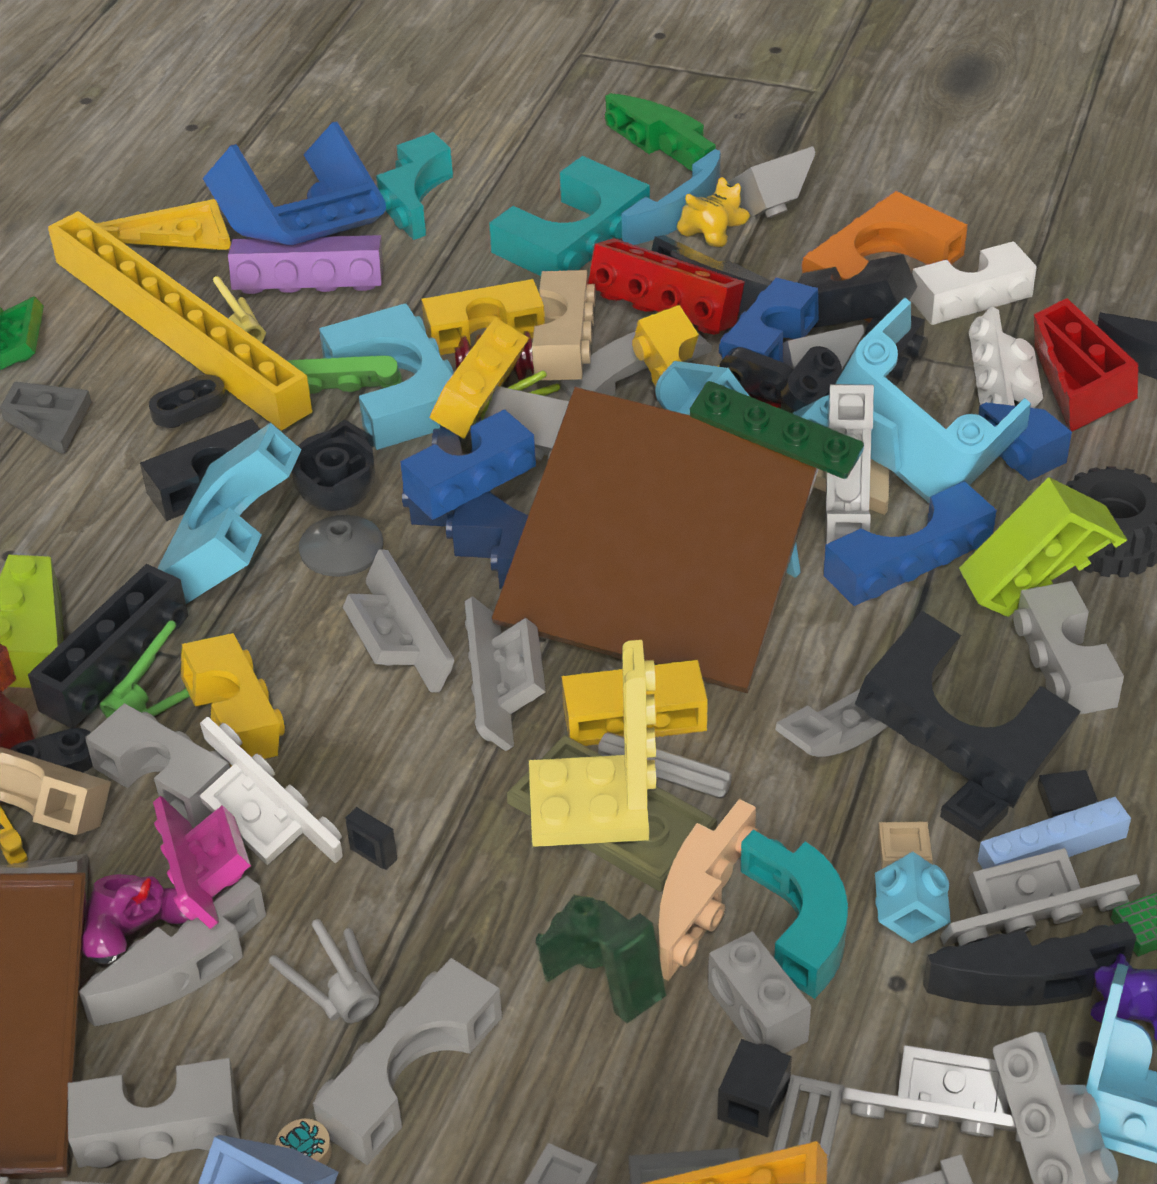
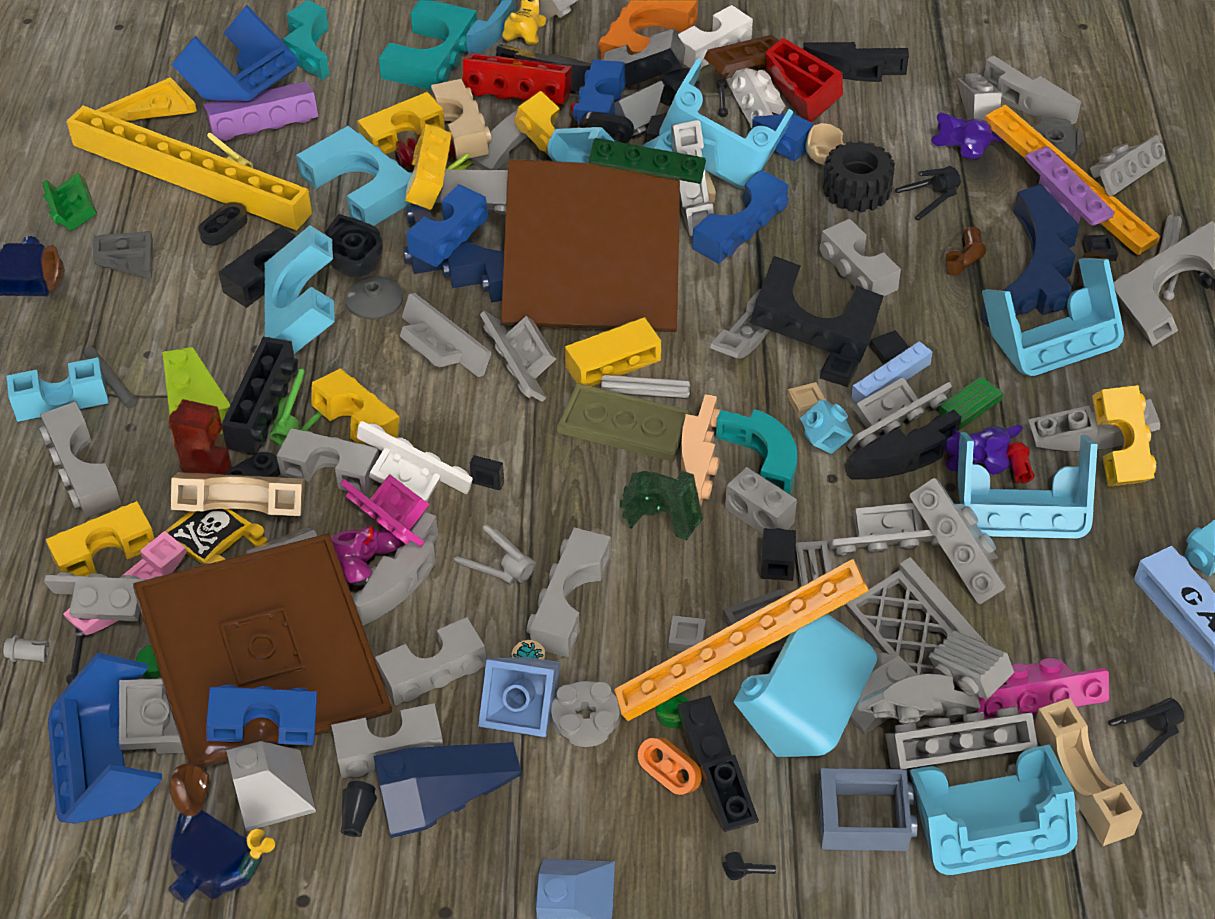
camera: 20 degrees left, 5 degrees up
bright green plate [287,355,403,394] -> none
light yellow bracket [529,640,656,847] -> none
black plate [780,346,842,411] -> none
lime wedge [959,477,1128,617] -> none
none -> reddish brown hinge [704,35,779,79]
none -> black hinge [717,79,728,117]
none -> tan hair [805,123,846,165]

